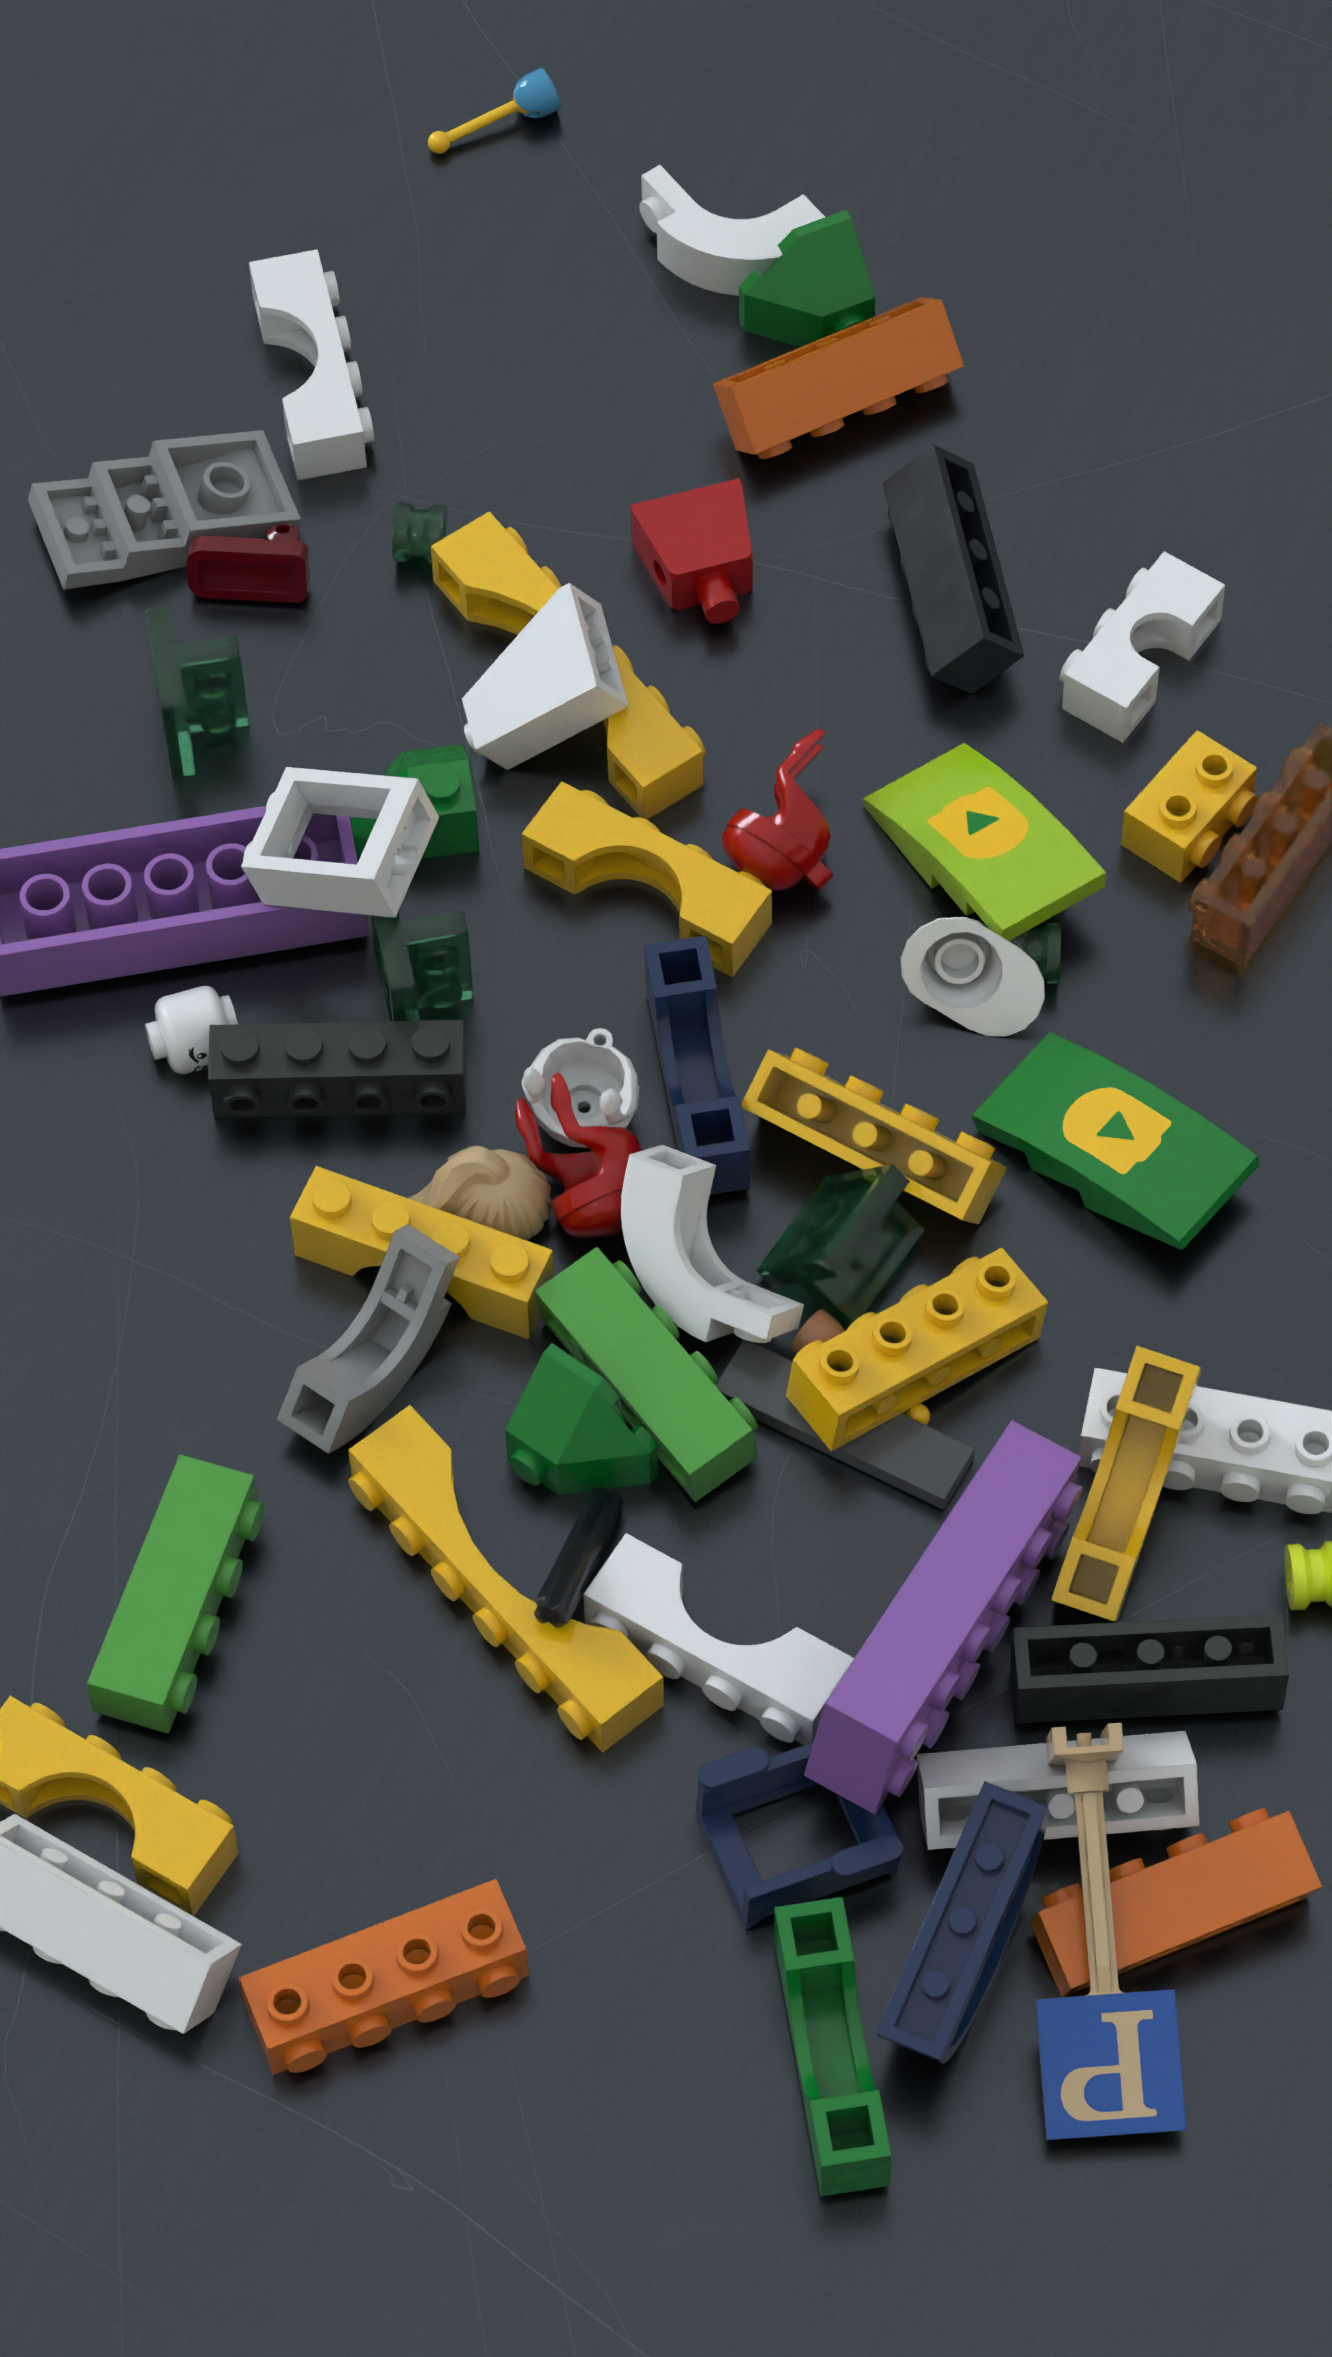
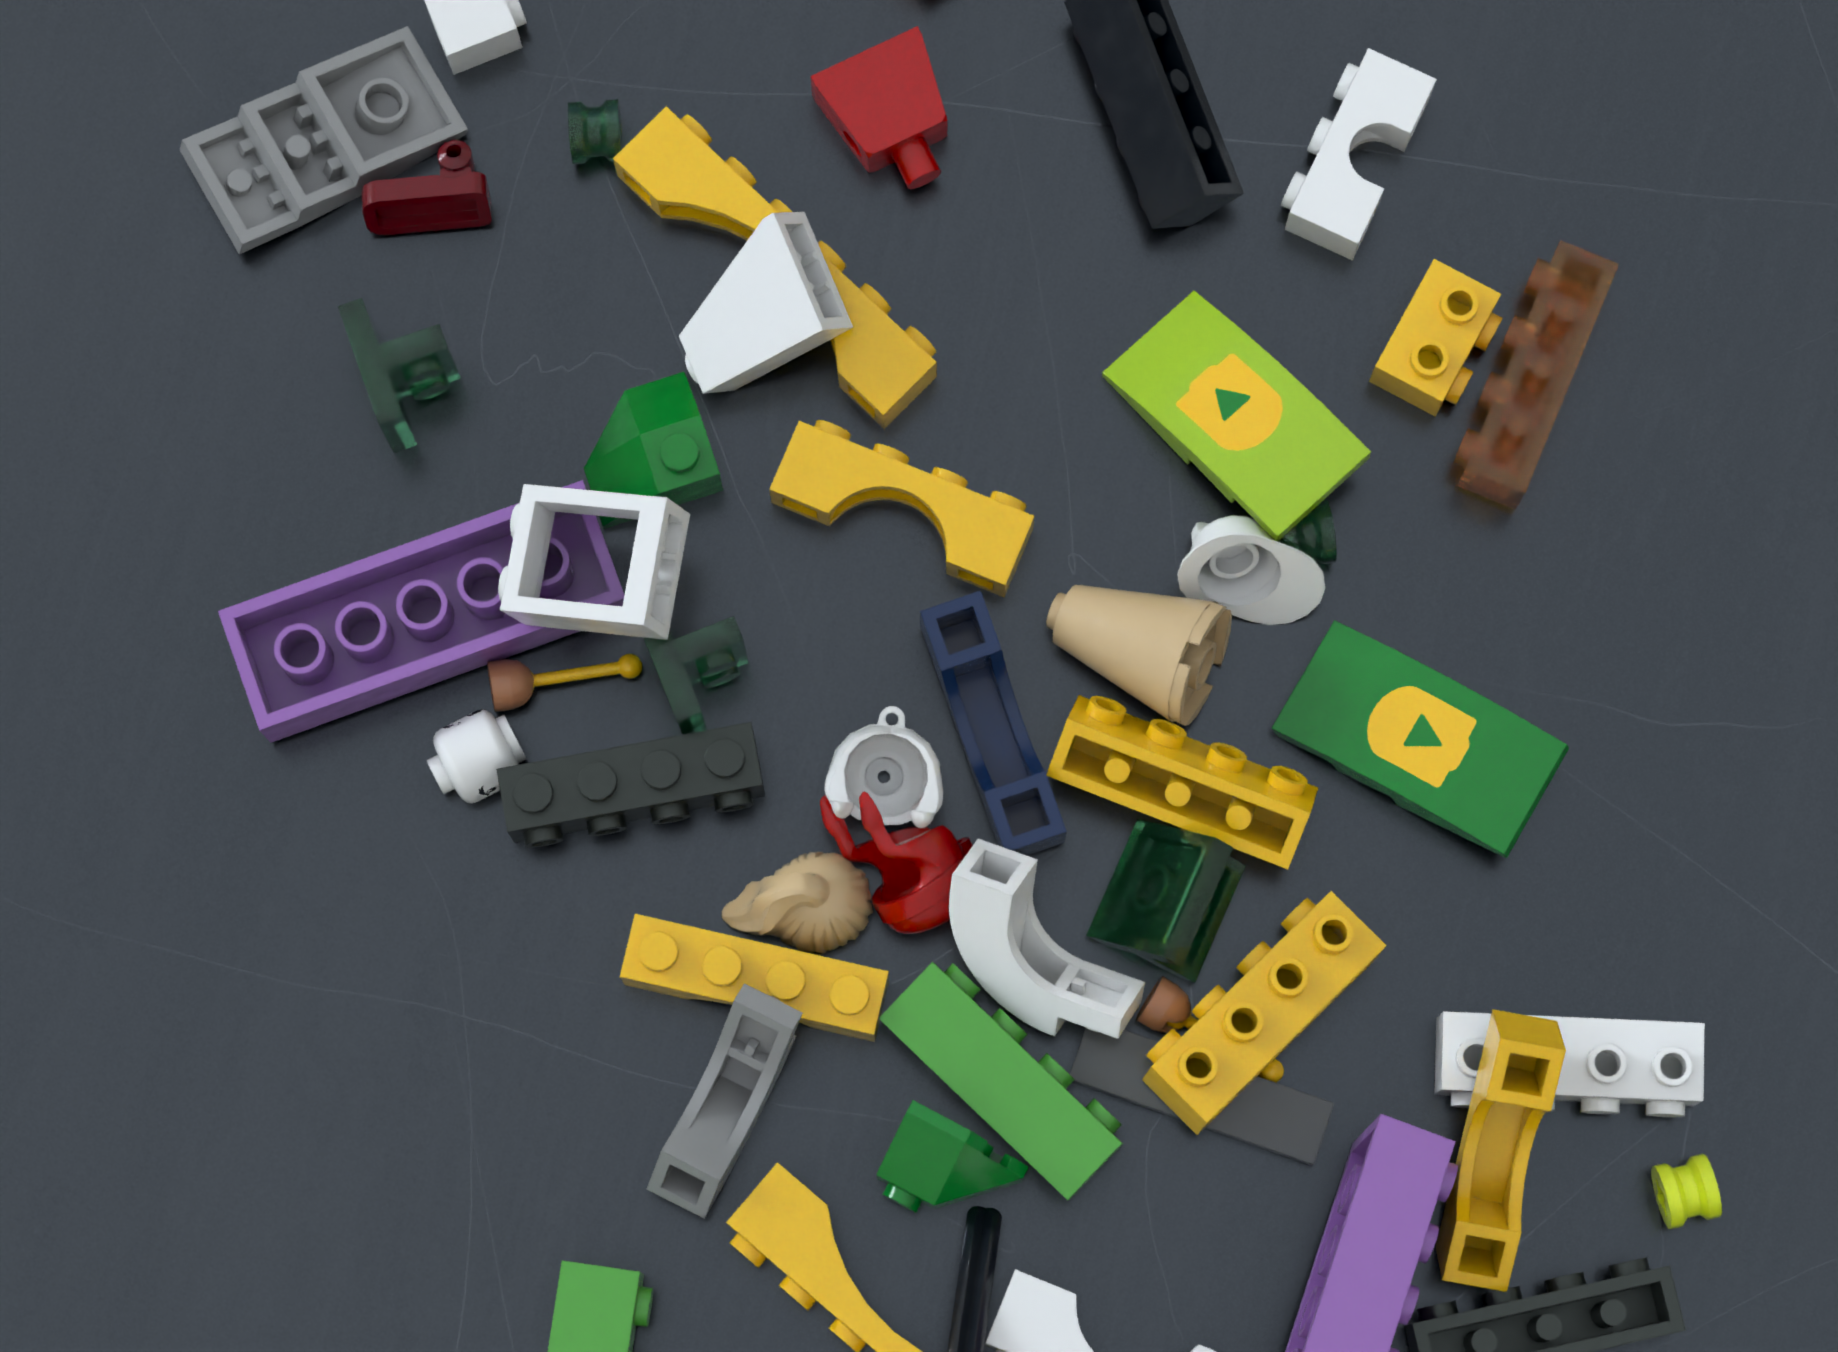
camera: 10 degrees left, 20 degrees up
red hair [721,729,834,892] -> none
none -> hinge [487,653,642,712]
none -> tan cone [1046,585,1232,726]

